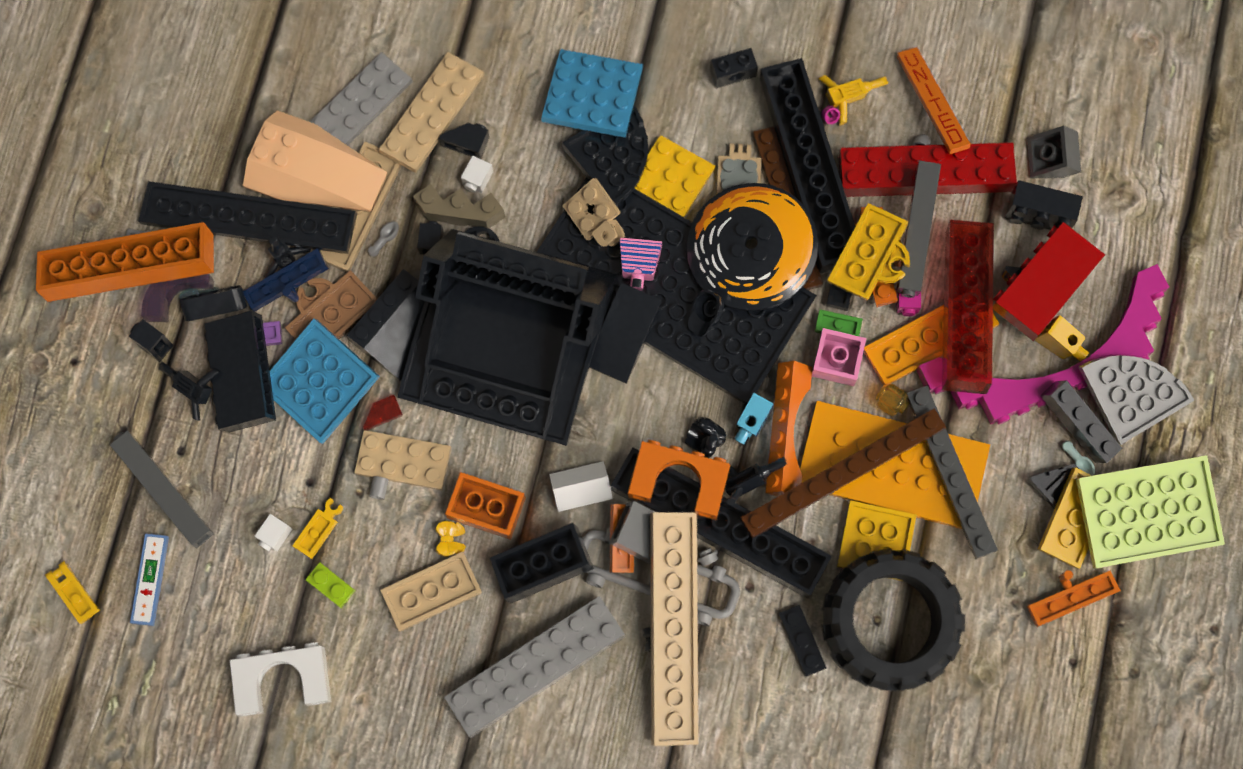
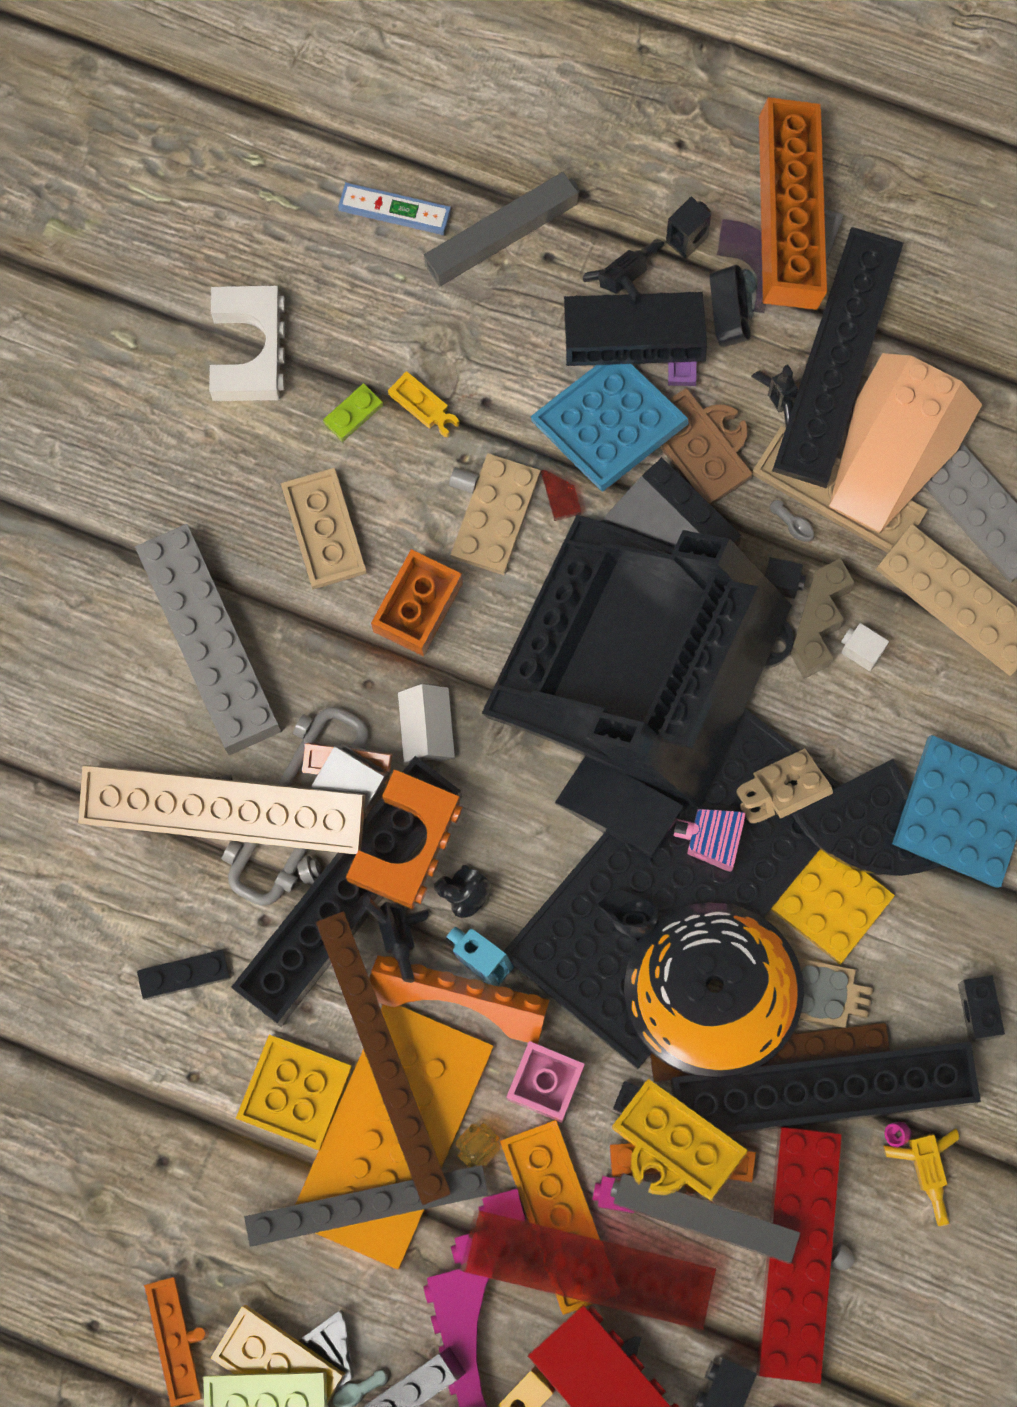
camera: 100 degrees right, 0 degrees up
yellow plate [45,561,100,624] -> none
dark blue plate [243,248,329,312] -> none
white brick [255,514,292,551] -> none
yellow piece [435,521,466,557] -> none
black slope [439,123,490,159] -> none
black brick [490,523,594,604] -> none
bright green plate [815,309,863,336] -> none
black tyre [821,548,965,691] -> none
orange tile [897,47,970,154] -> none

